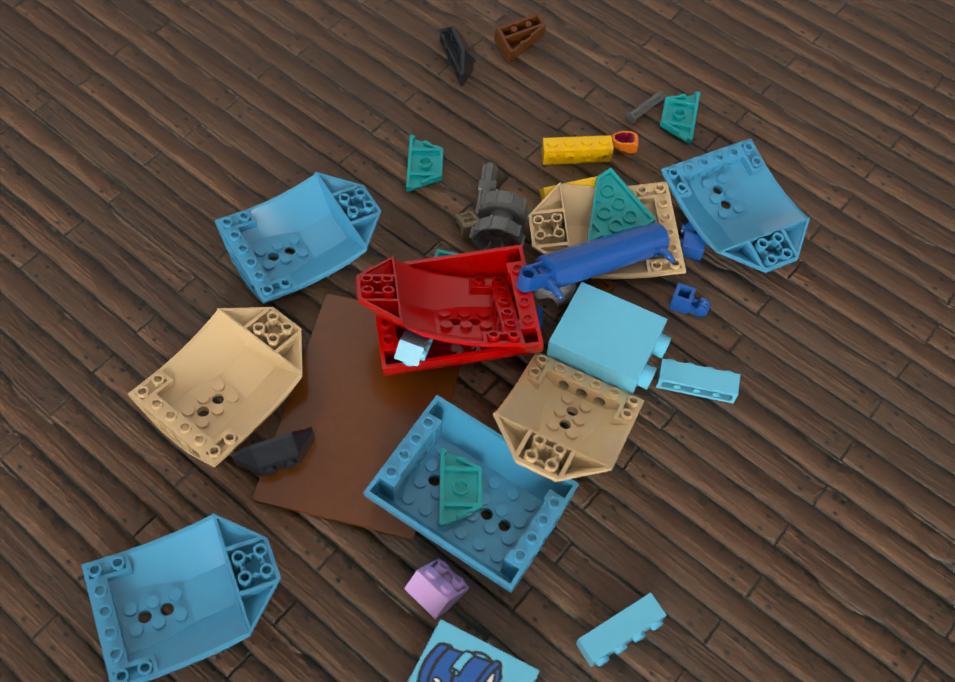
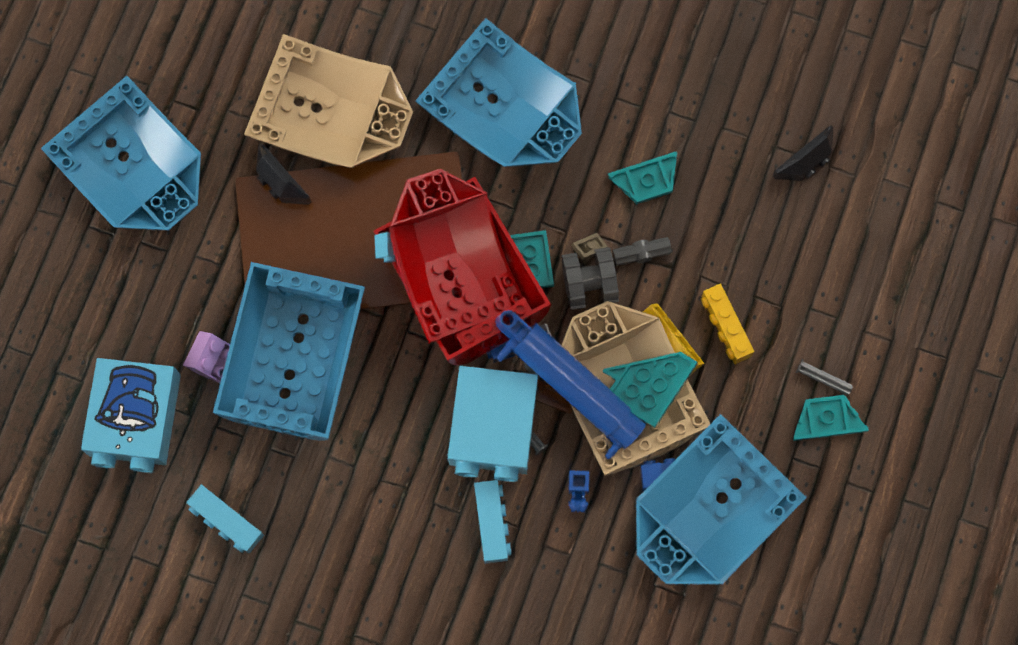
camera: 75 degrees right, 15 degrees up
teal wing [439,448,482,527] -> none
tan wedge [493,353,645,482] -> none
reddish brown wedge [494,13,546,64] -> none
orange rock [611,131,638,153] -> none

